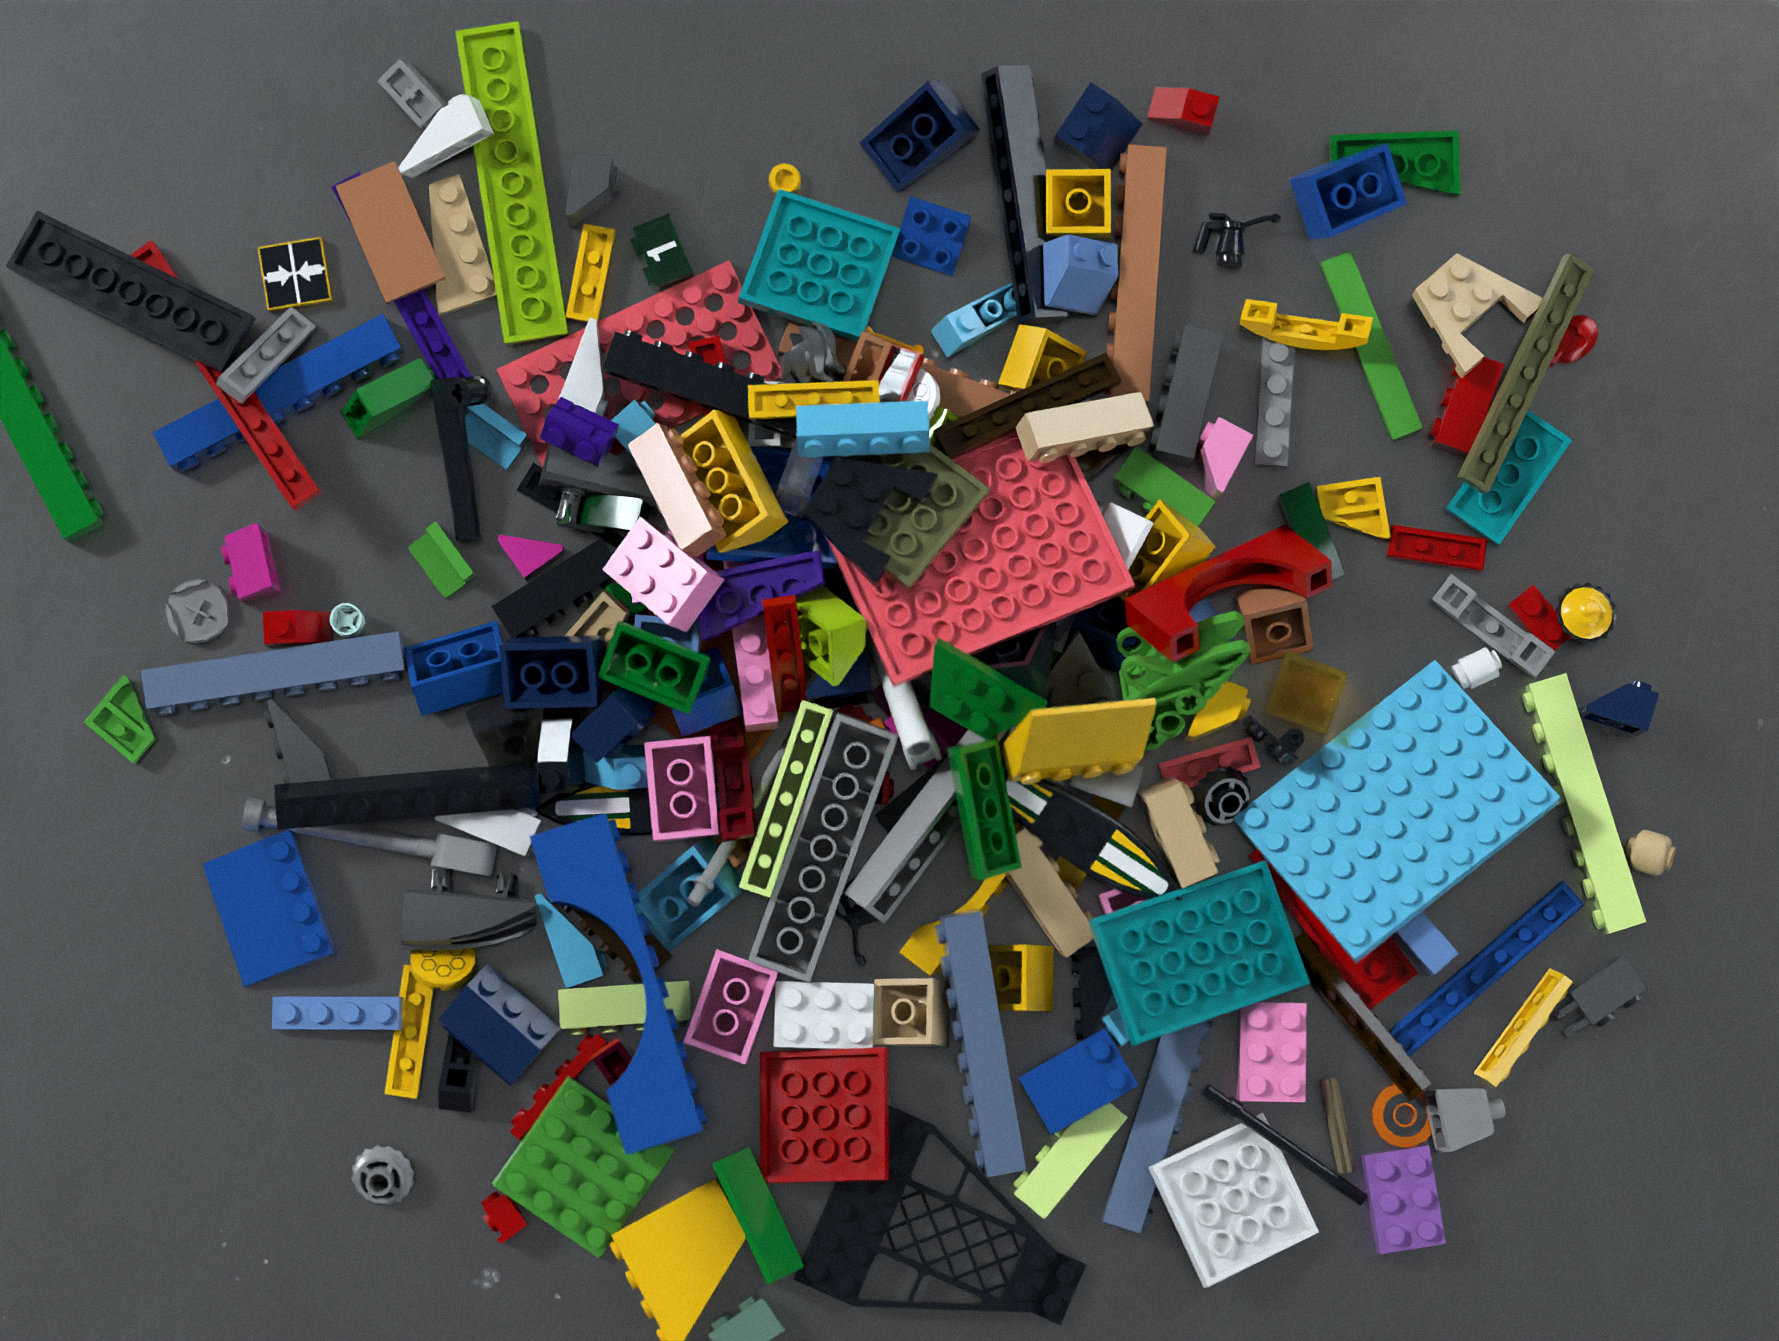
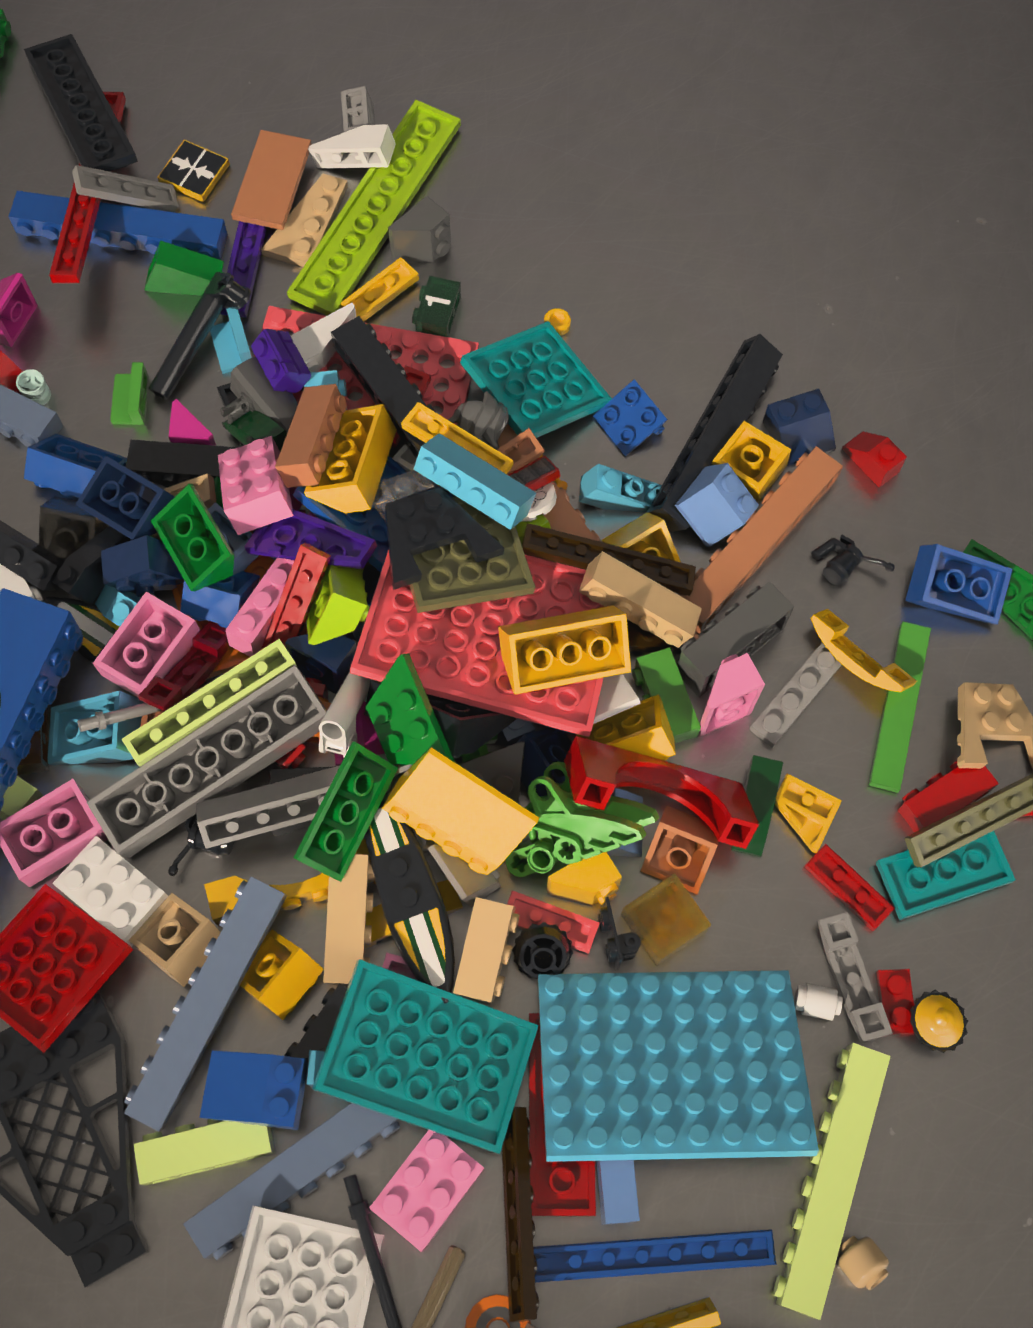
camera: 35 degrees right, 15 degrees down
dark blue slope [860,80,980,192] -> none
dark blue slope [1578,680,1659,736] -> none
none -> yellow slope [498,605,631,694]

